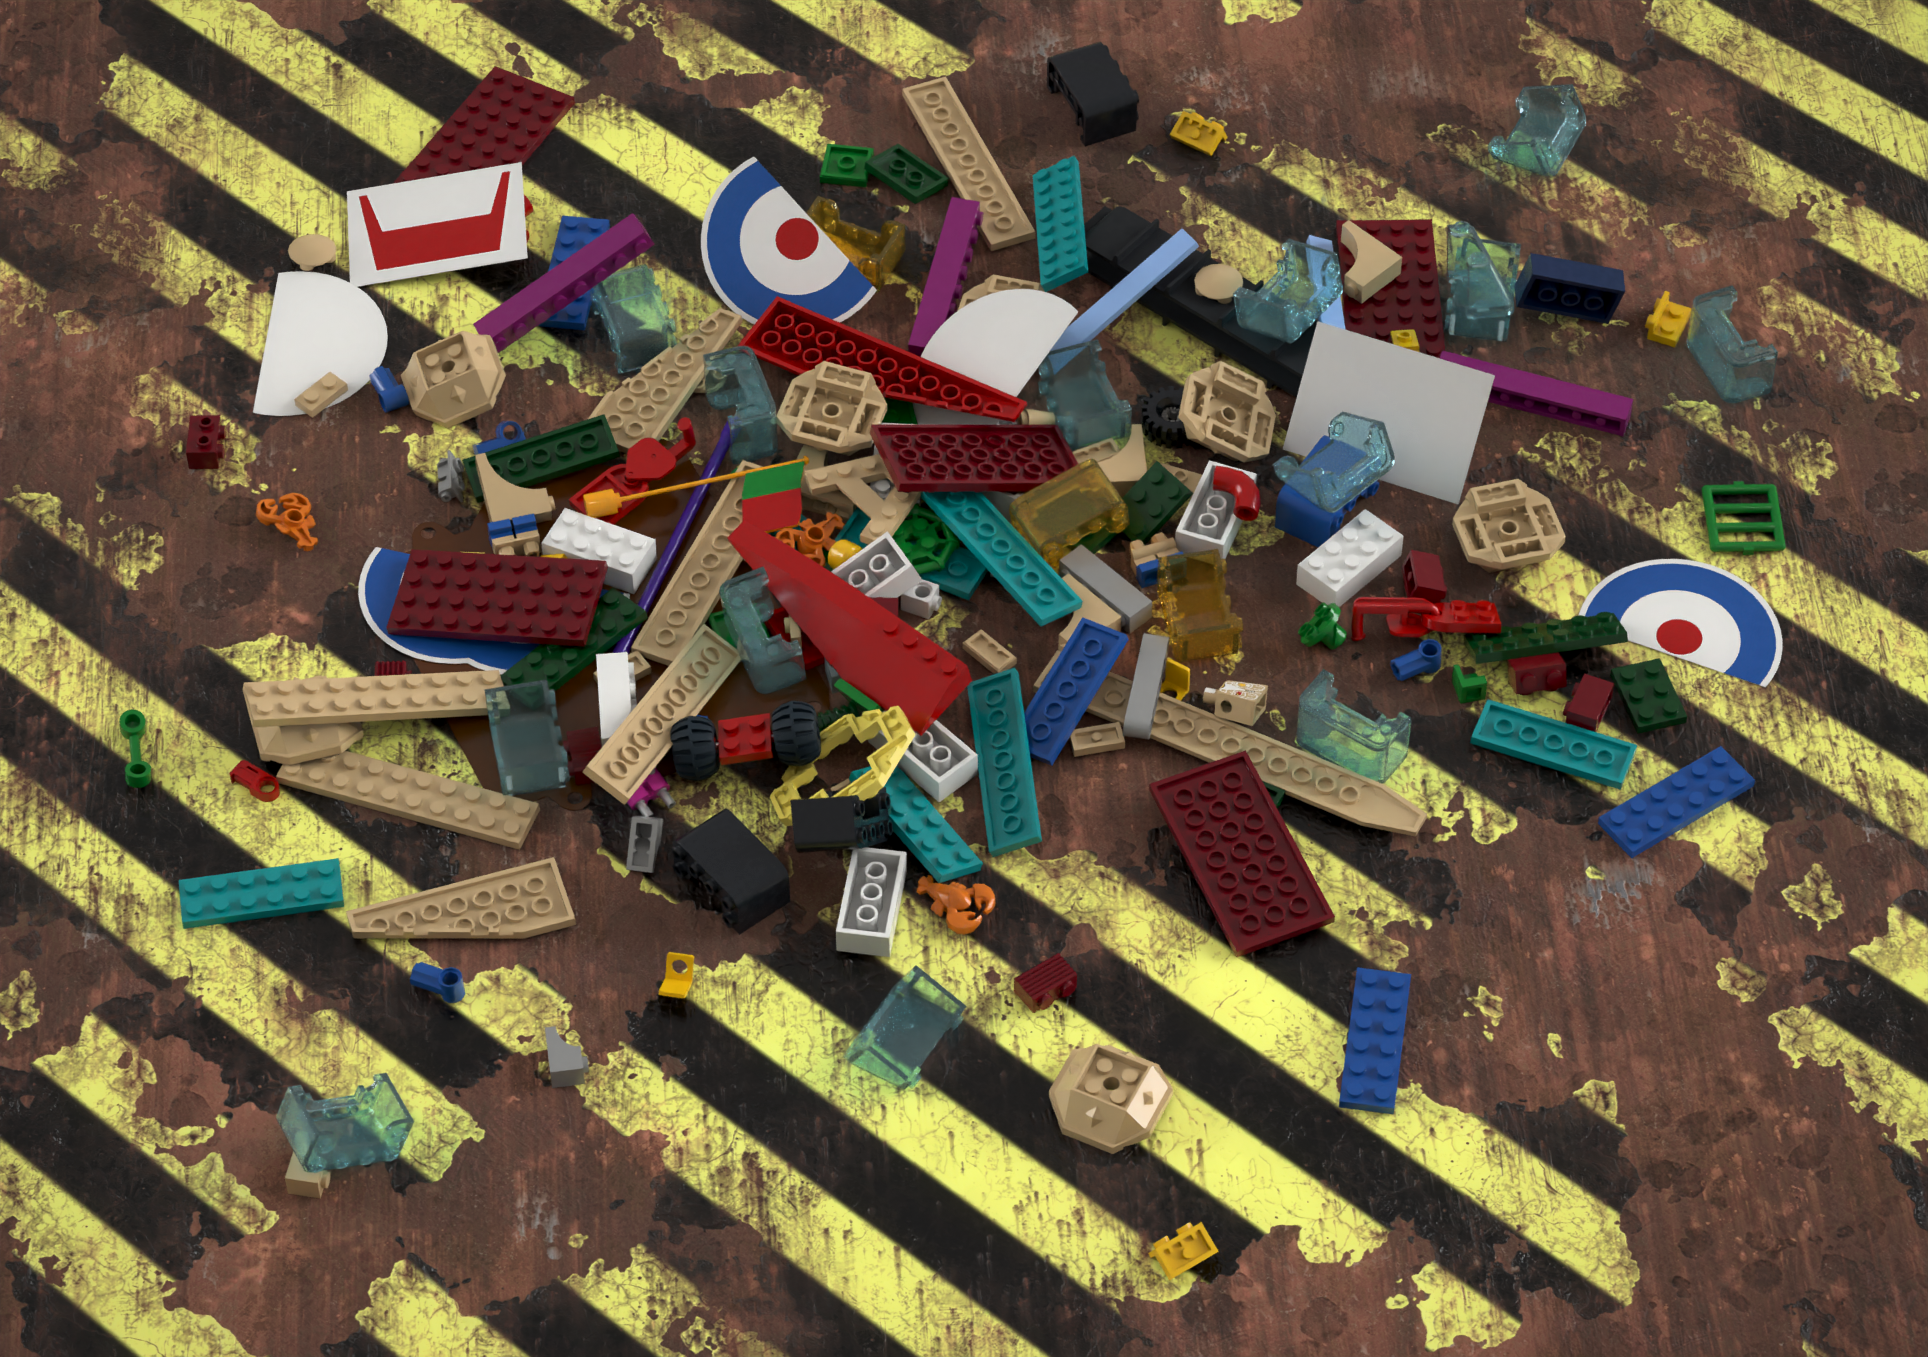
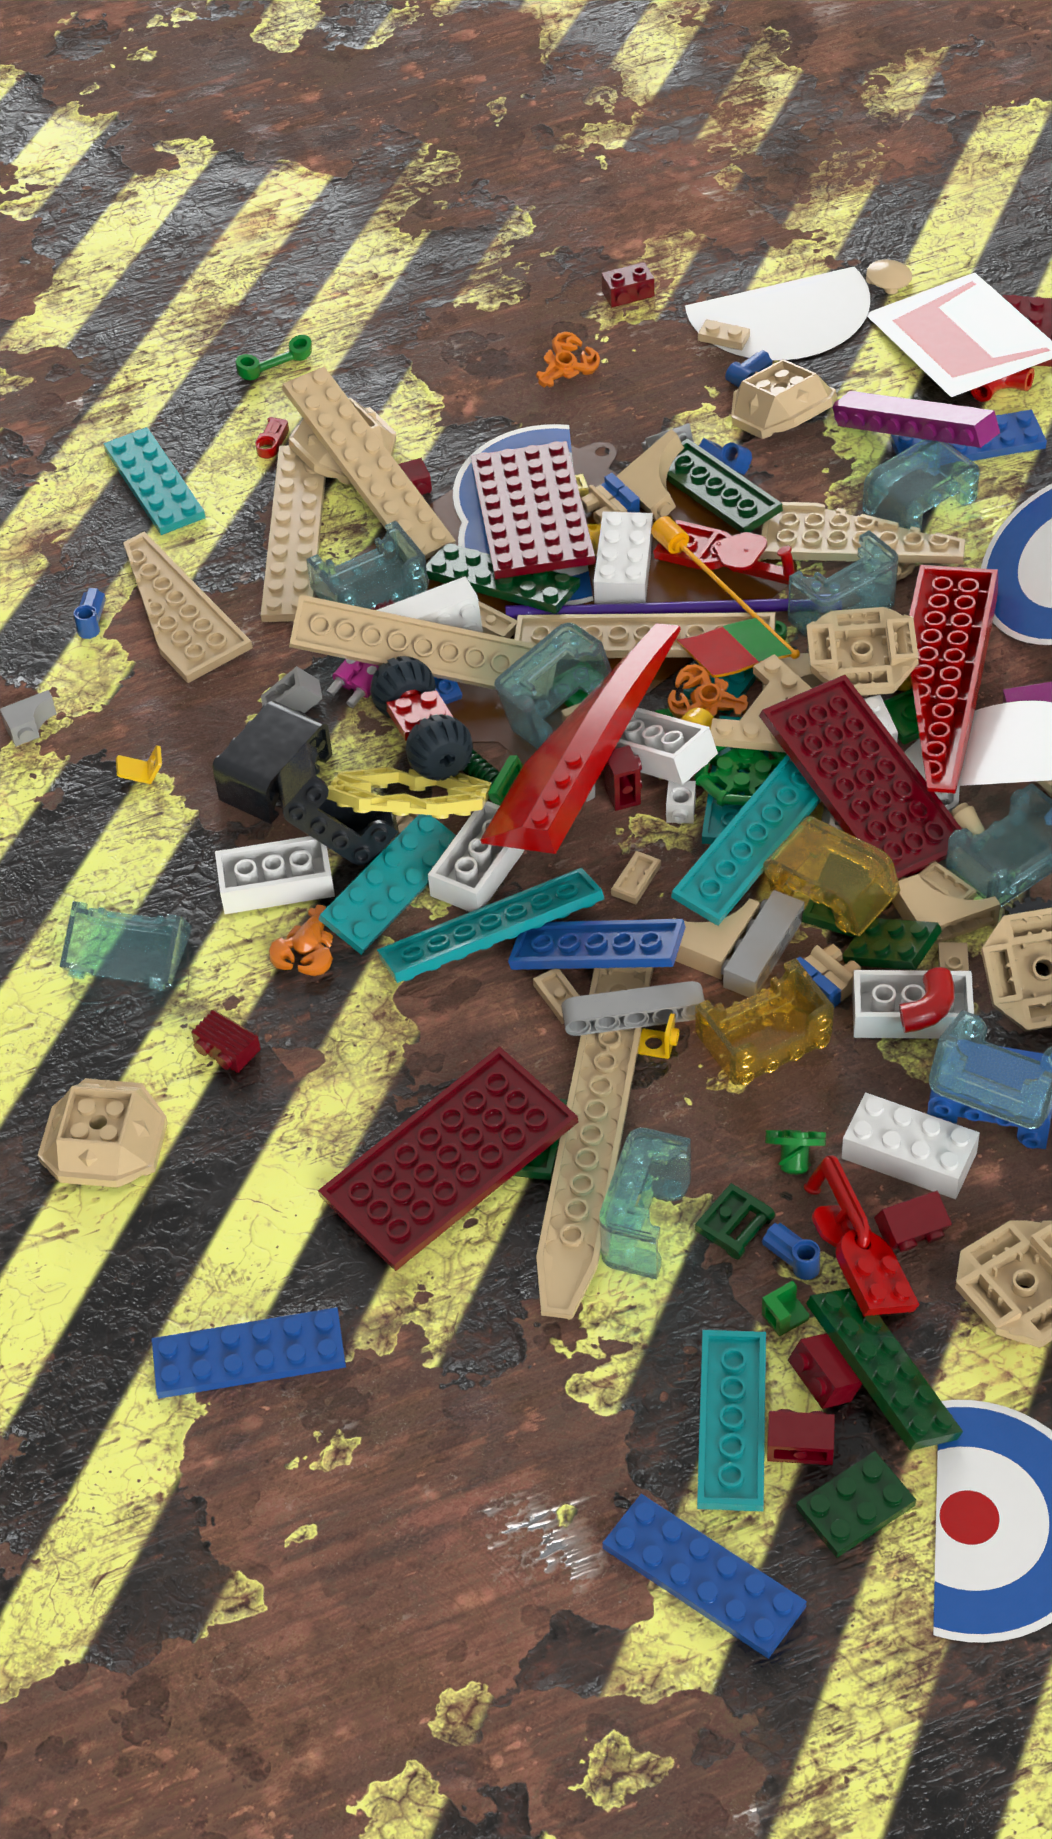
camera: 75 degrees right, 0 degrees up
tan torso [1203,680,1268,726] -> none
none -> dark green plate [695,1183,776,1260]

